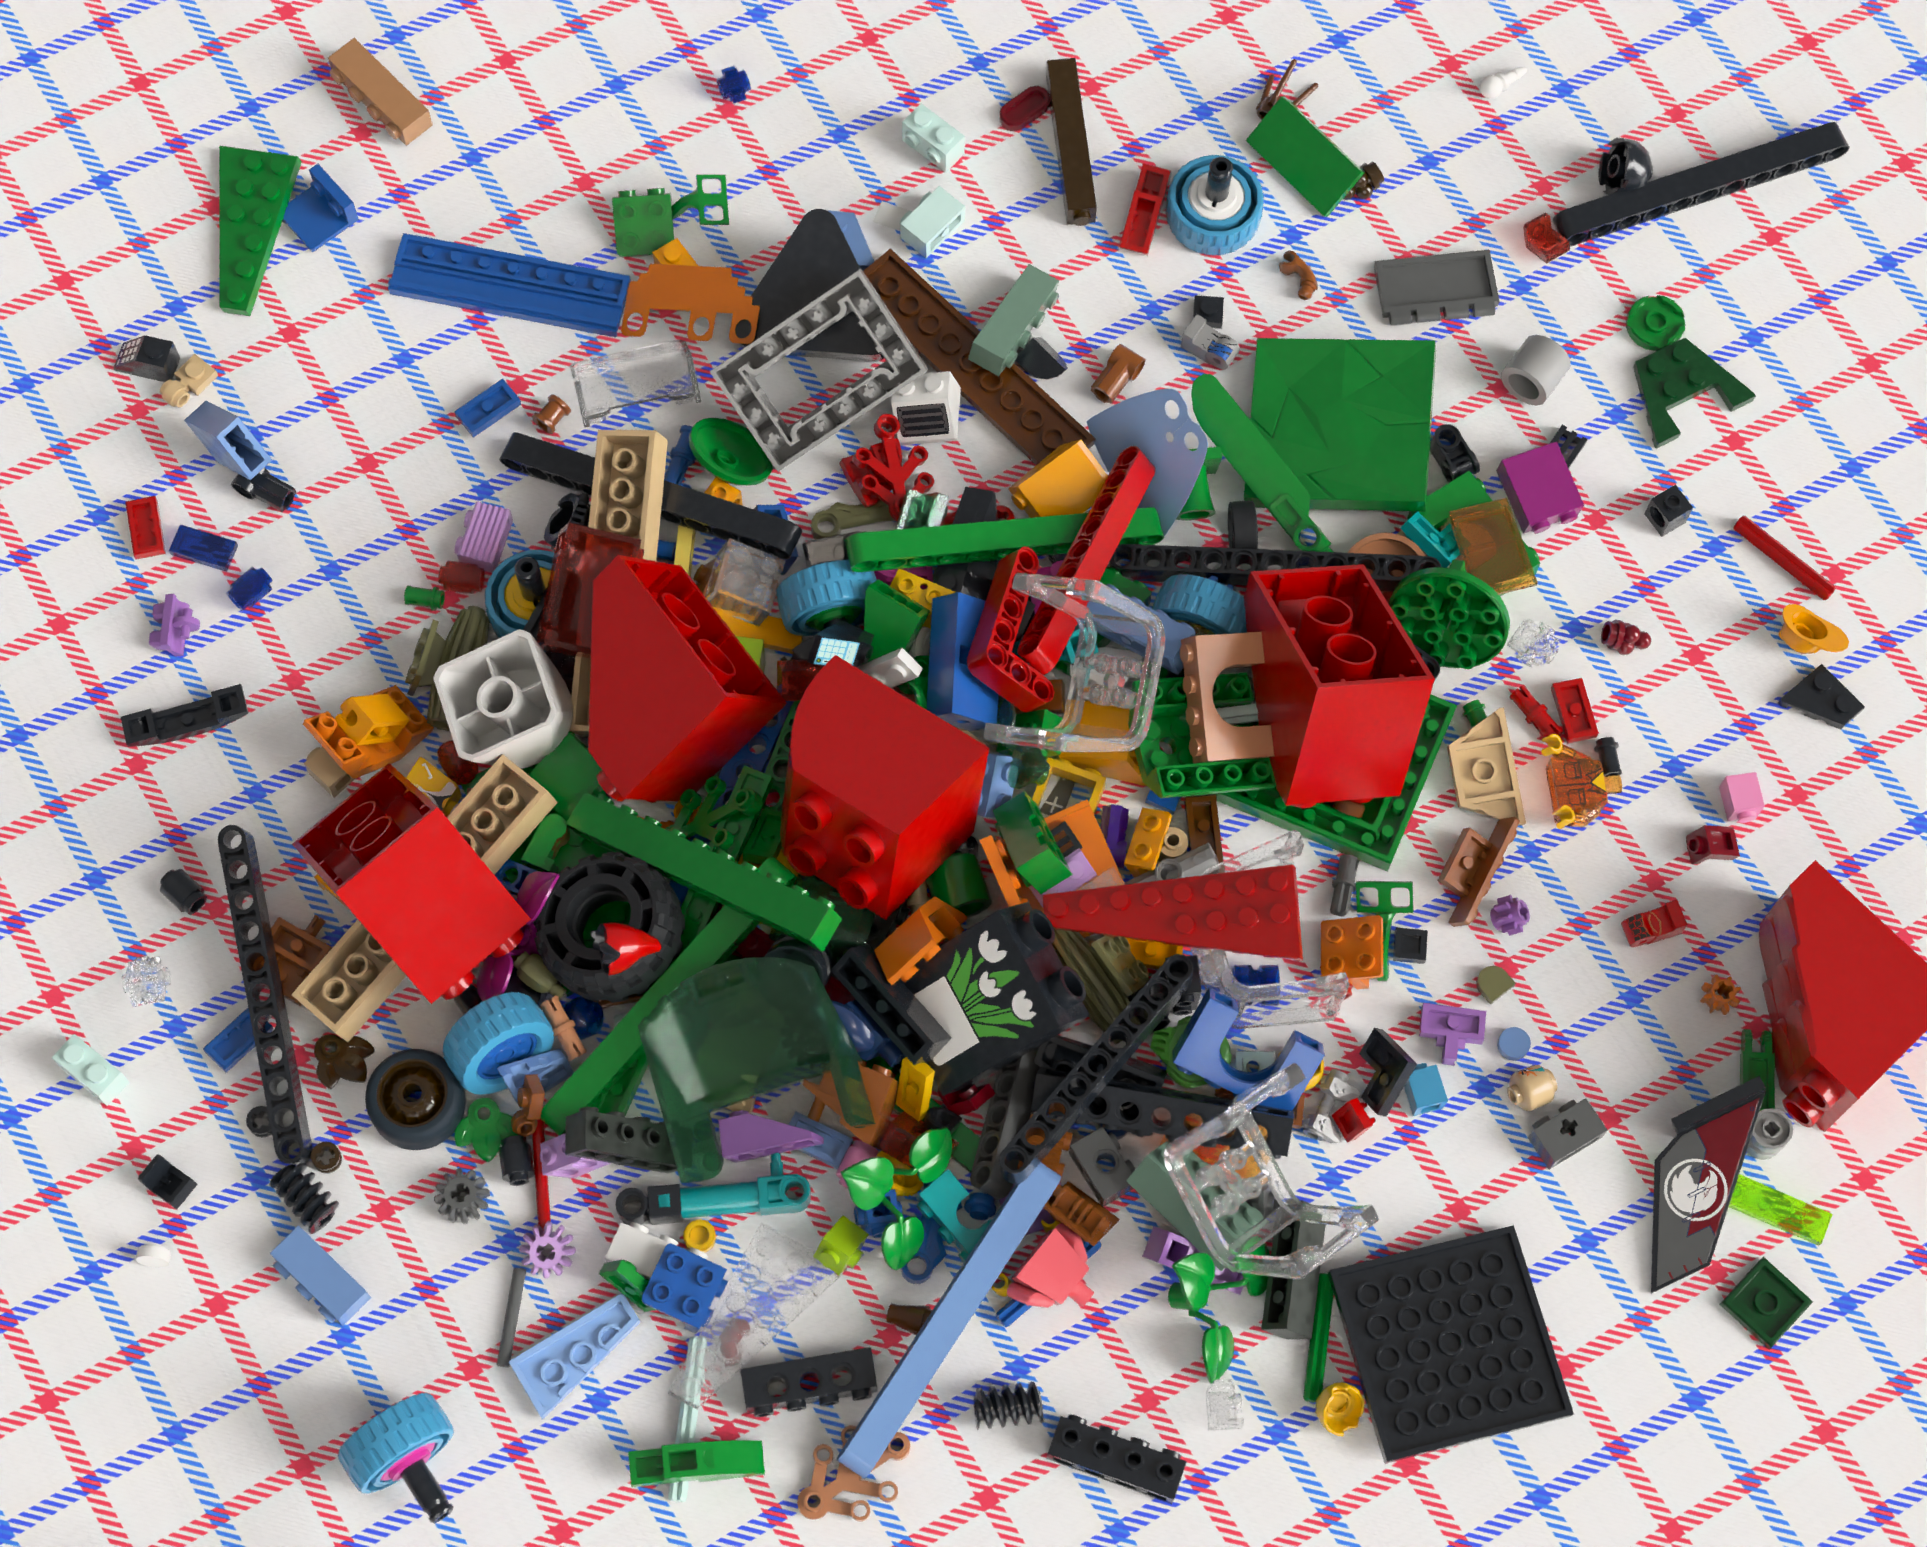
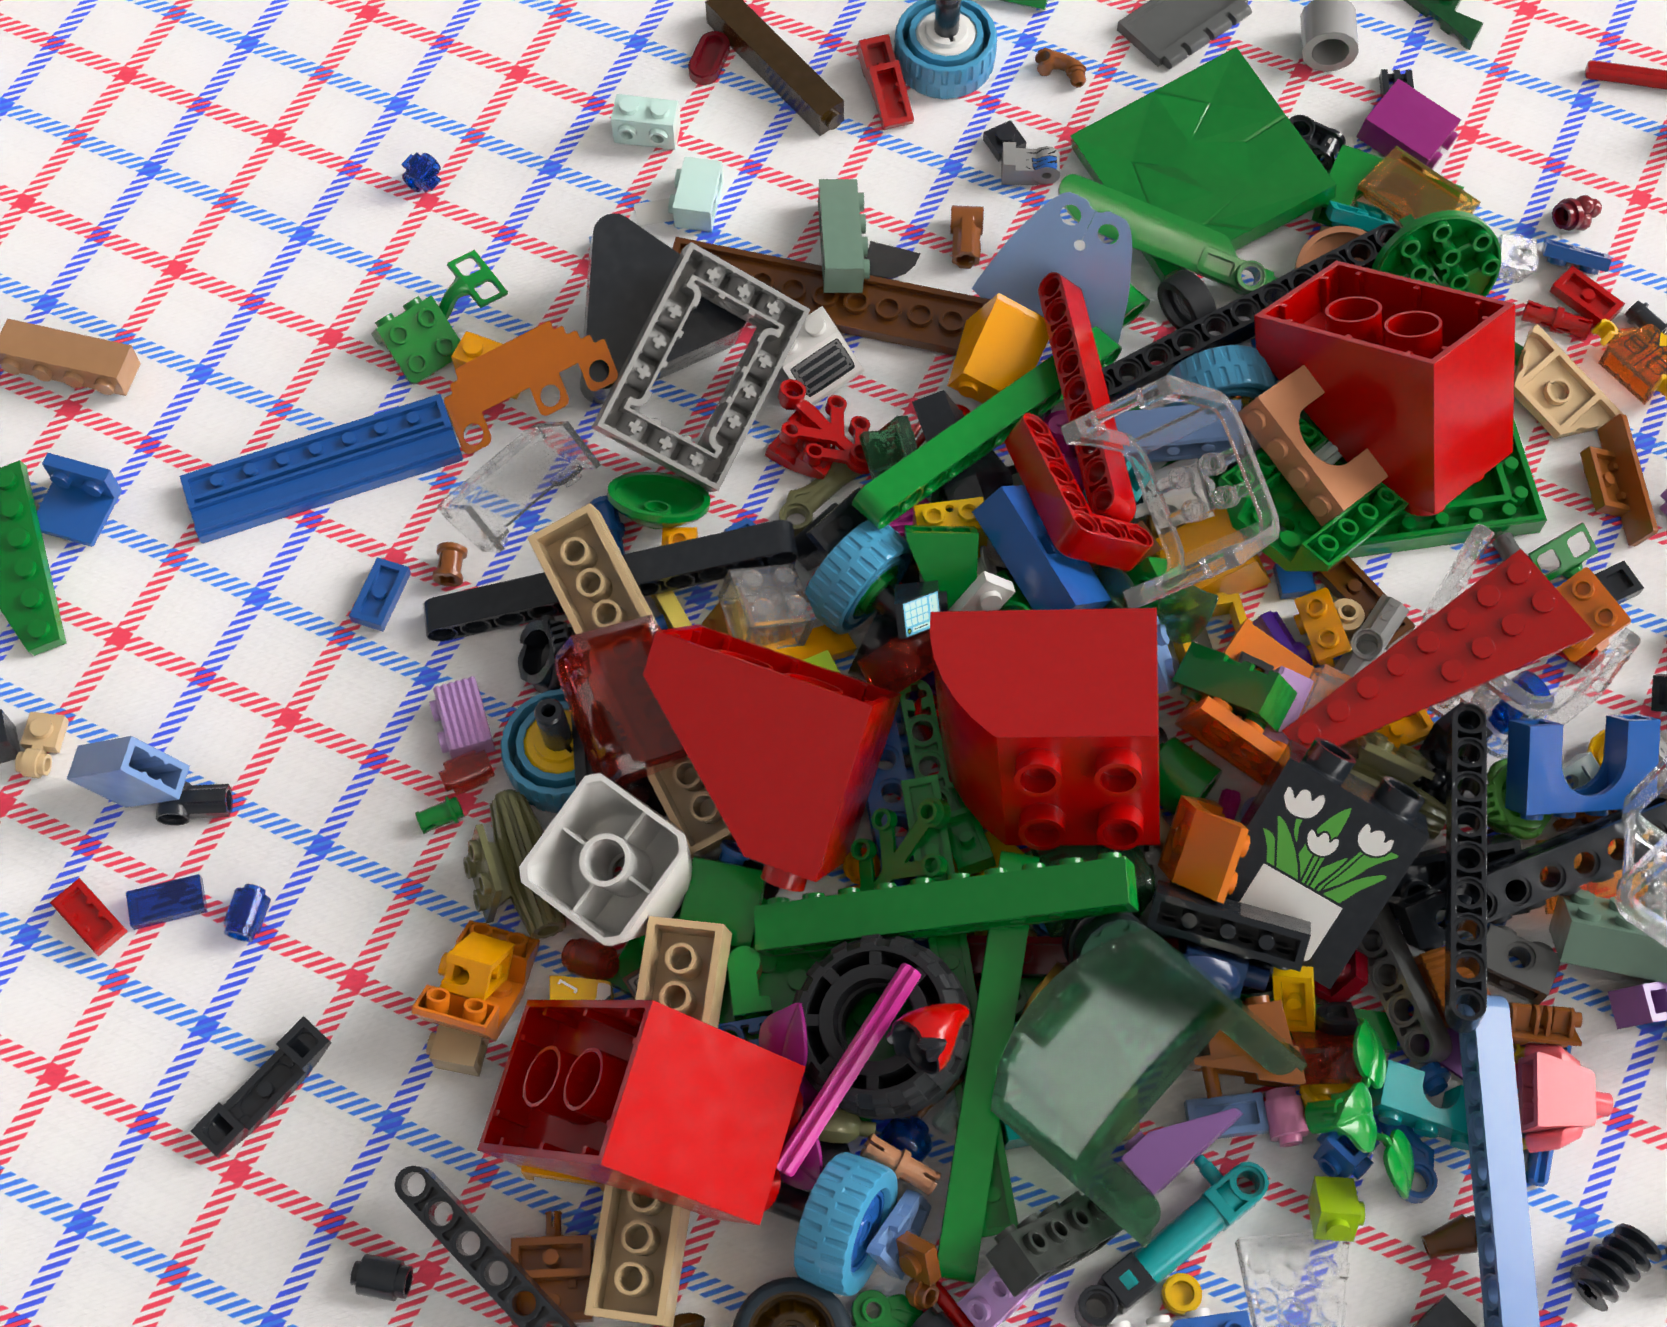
camera: 30 degrees left, 5 degrees down
medium lavender hips [149,594,200,657] -> none
reddish brown tile [1333,800,1366,818] -> none
black brick [1644,484,1693,537] -> none
none -> dark pink axle [777,963,921,1177]
none -> blue plate [1541,238,1612,275]

